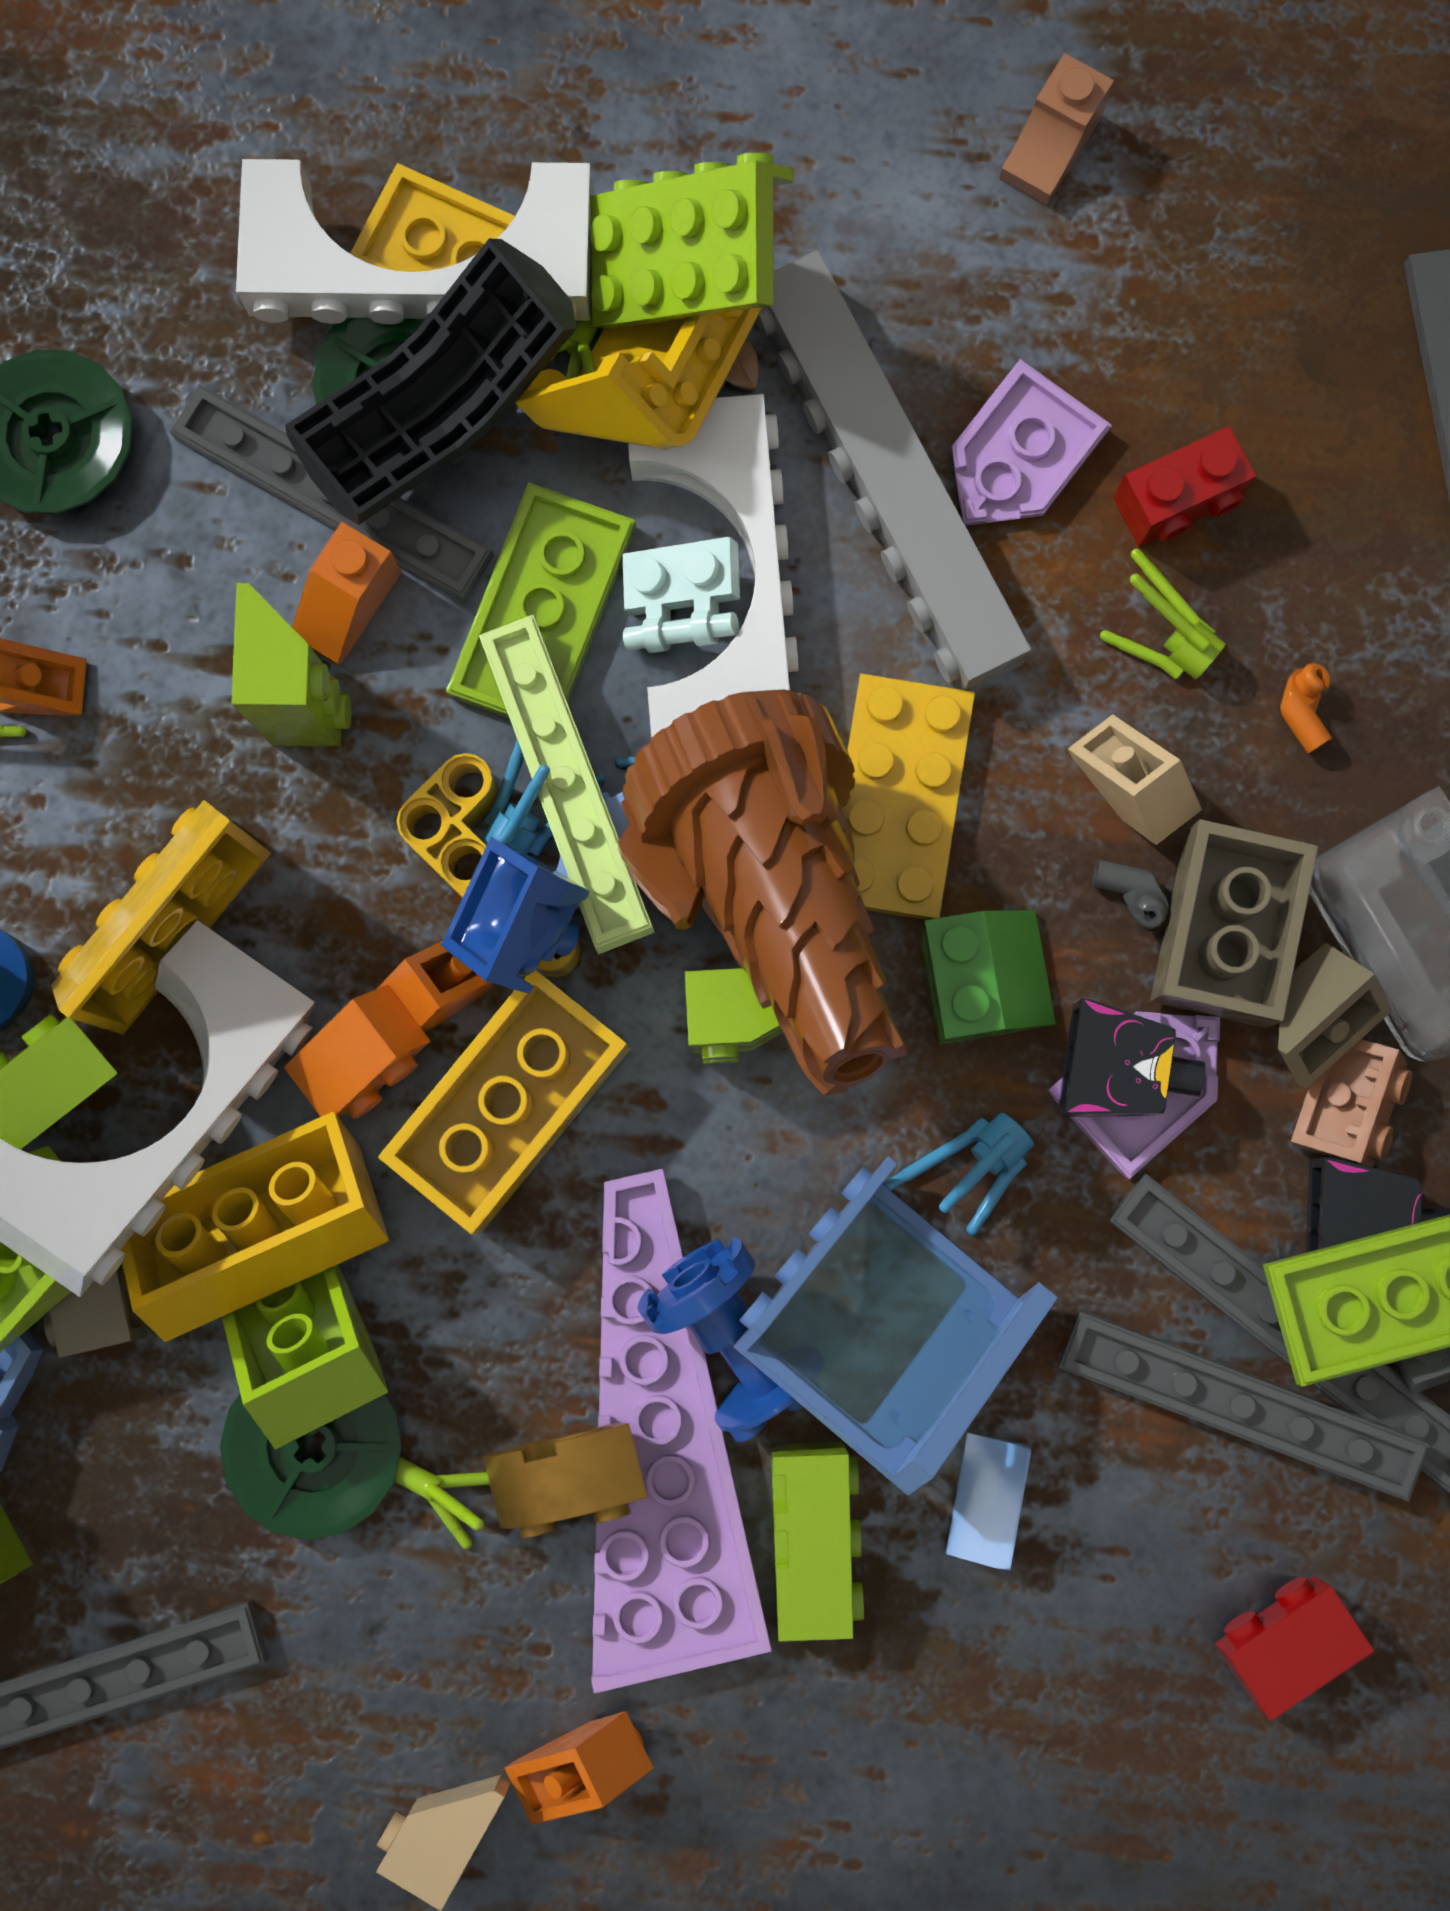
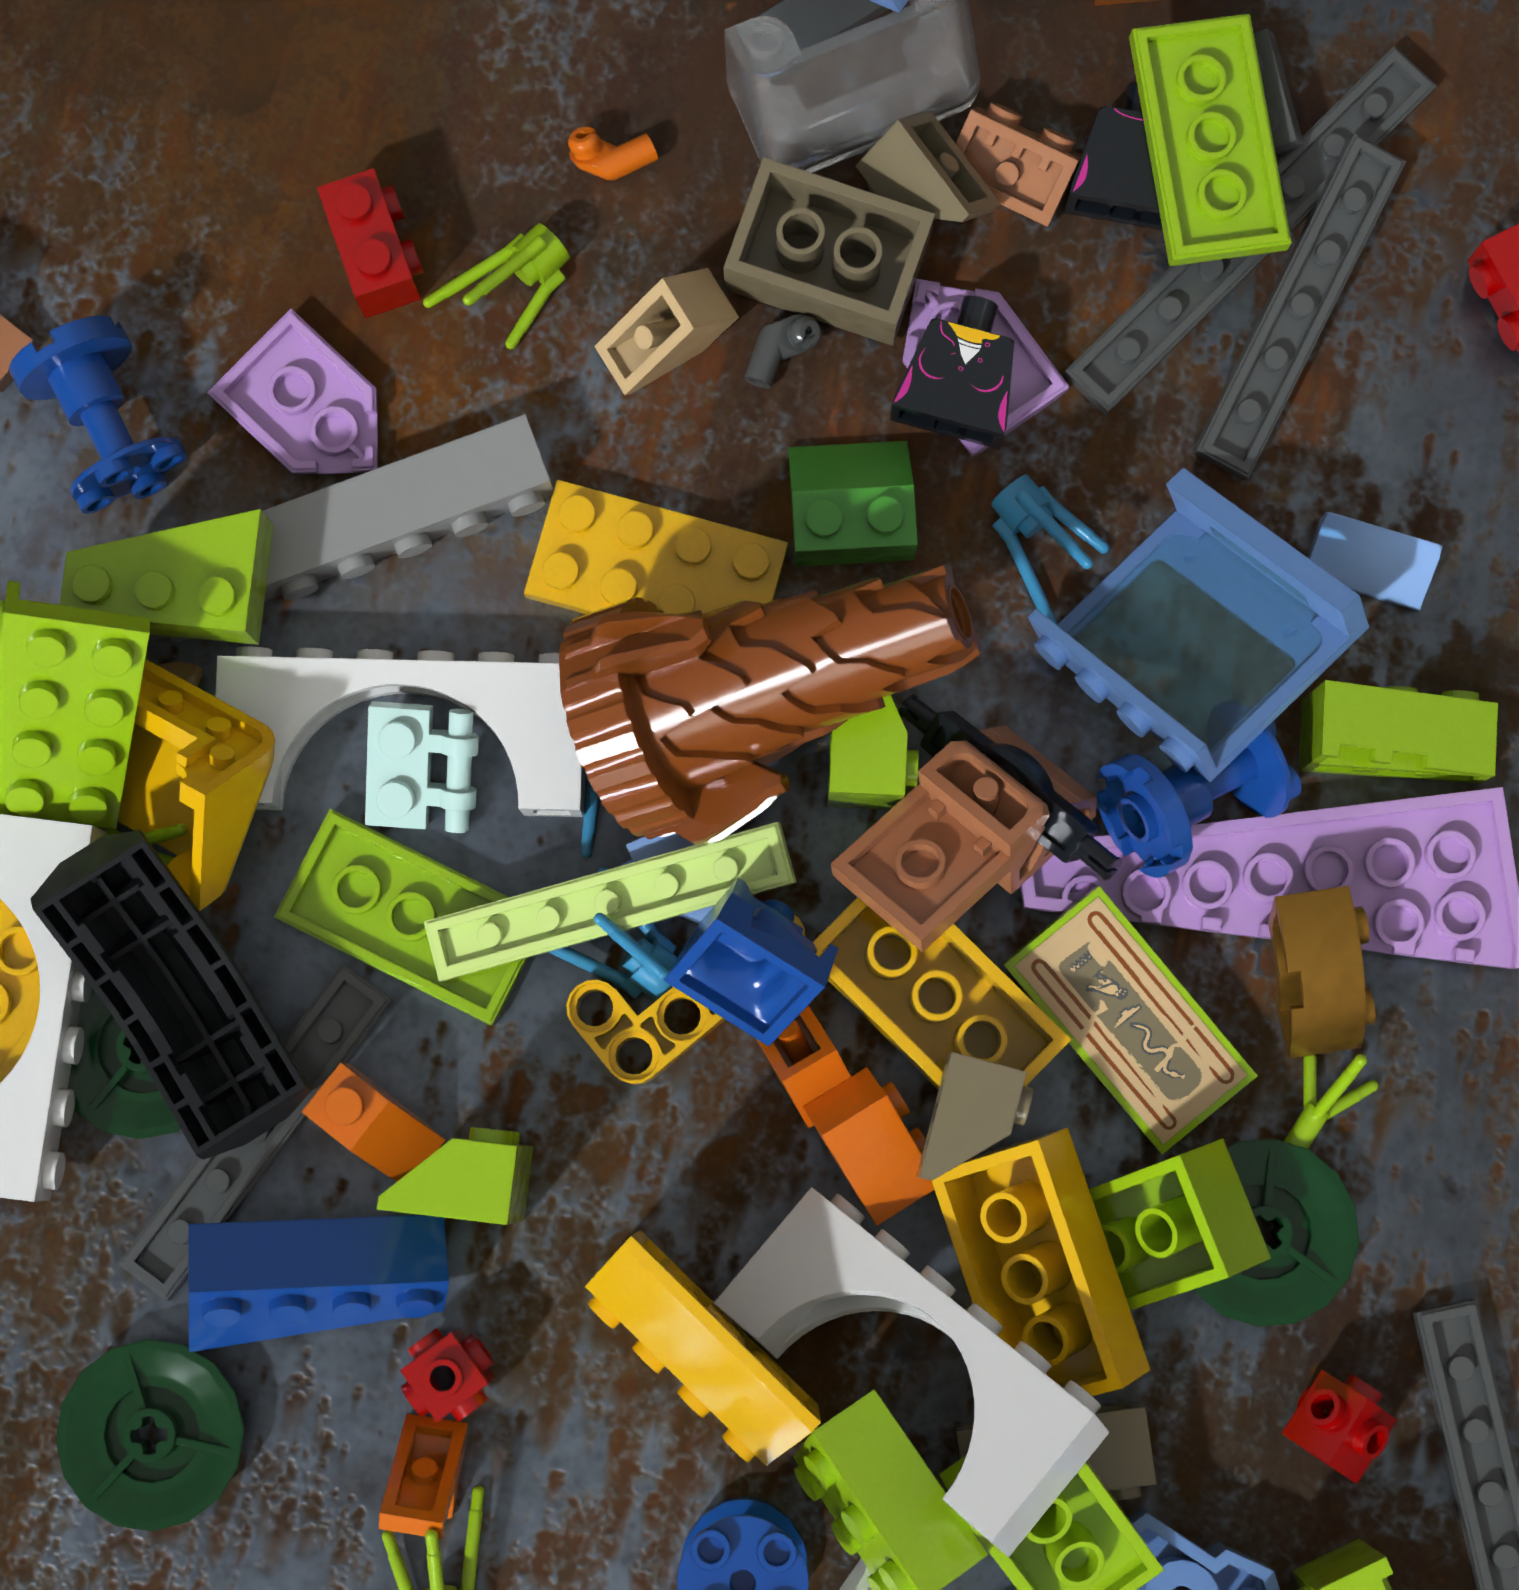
camera: 85 degrees left, 0 degrees up
none -> blue piece [9,315,187,514]
none -> lime wedge [59,509,274,645]
none -> blue wedge [188,1215,449,1352]
none -> red brick [400,1327,496,1422]
none -> nougat piece [831,694,1122,952]
none -> dark tan slope [916,1052,1033,1181]
none -> tile [1003,884,1258,1154]
none -> red brick [1281,1370,1397,1484]

